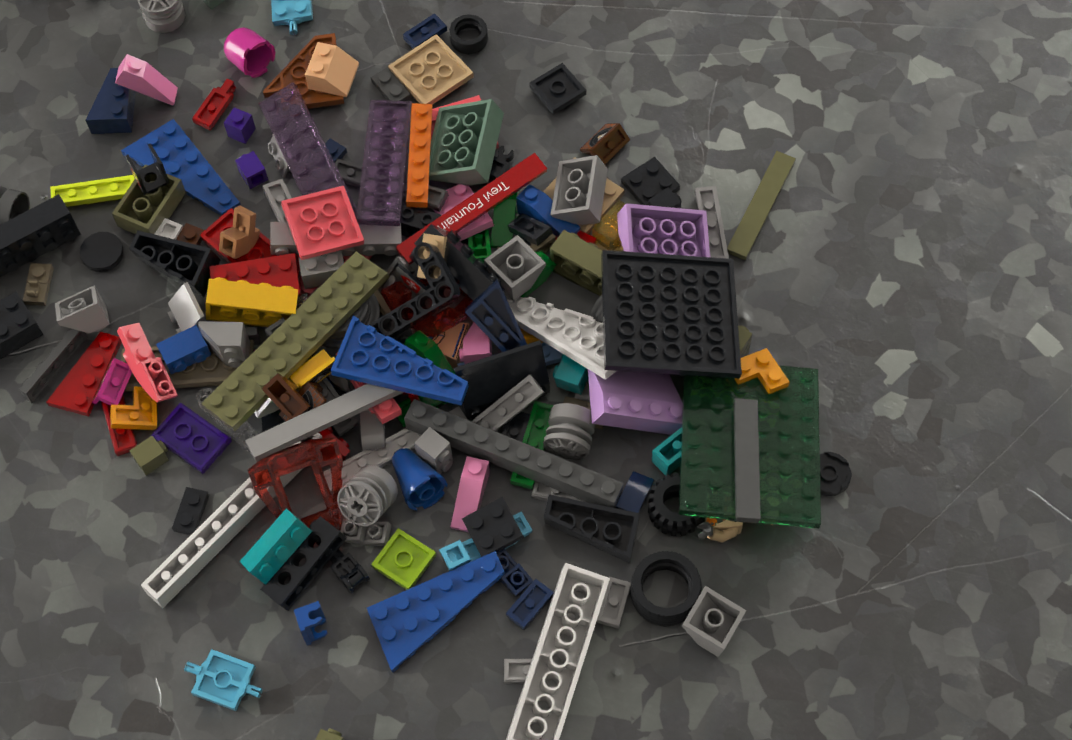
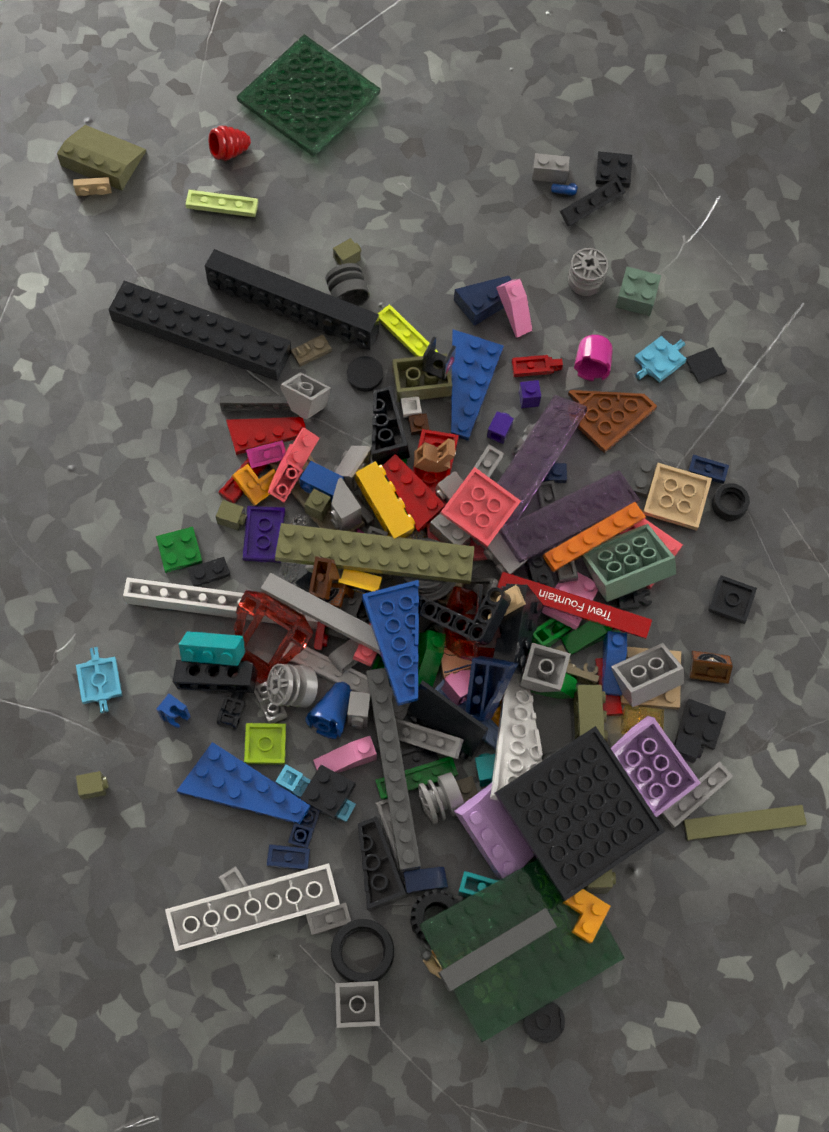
camera: 50 degrees right, 5 degrees up
light nougat slope [305,42,359,97] -> none
black plate [507,213,553,246] -> none
none -> green plate [156,526,203,573]
none -> olive brick [304,489,331,521]

